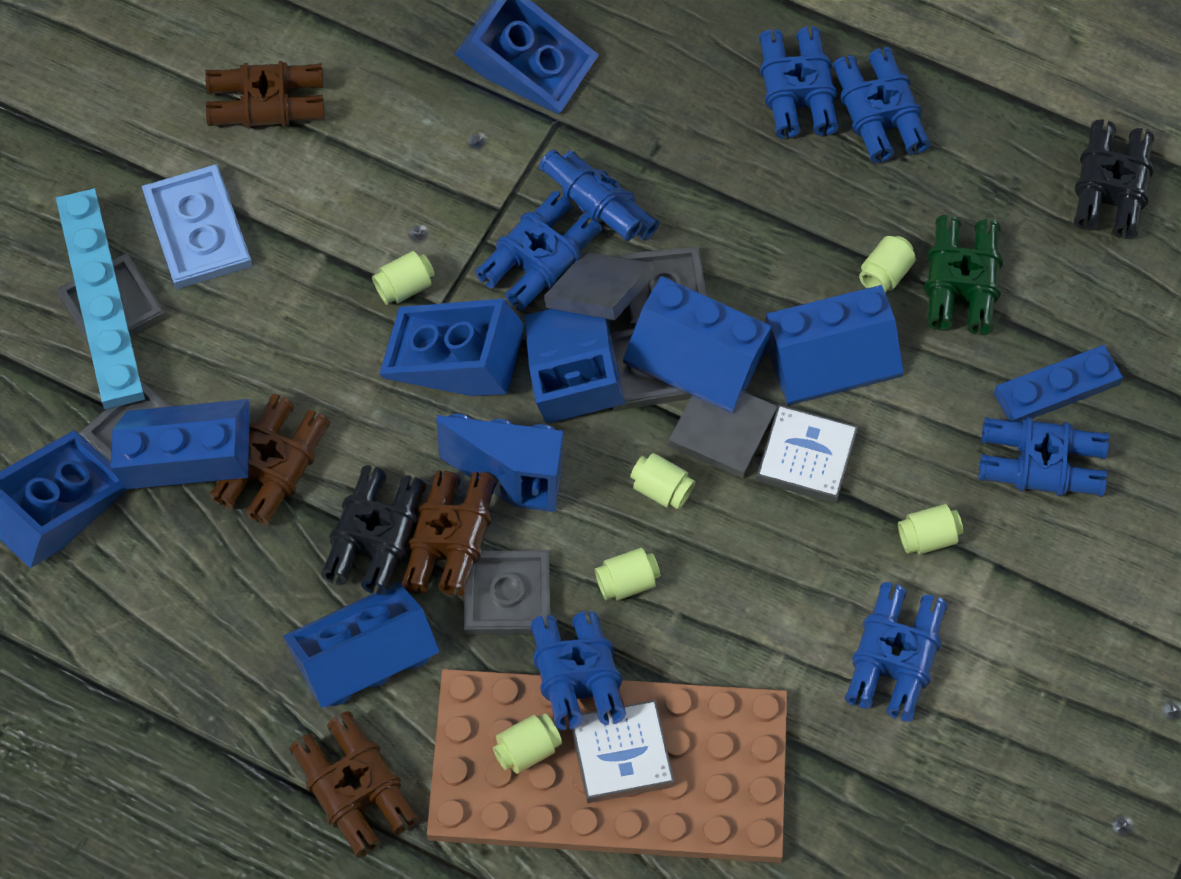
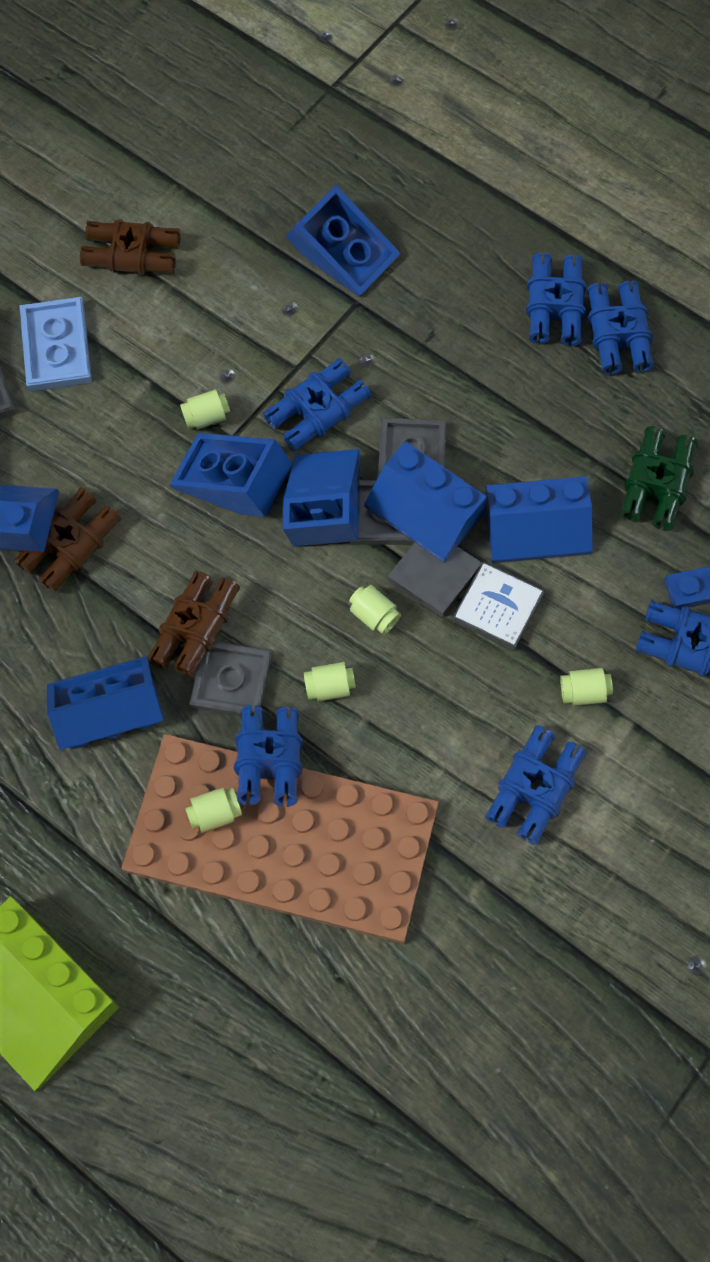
camera: 15 degrees right, 5 degrees up
reddish brown pin [289,711,419,858] -> none
black pin [321,465,427,595] -> none
blue slope [436,414,563,512] -> none
blue pin [539,149,659,241] -> none
flat silver tile [544,252,655,320] -> none
white tile [571,700,674,803] -> none
yellowish green brick [859,236,916,293] -> none

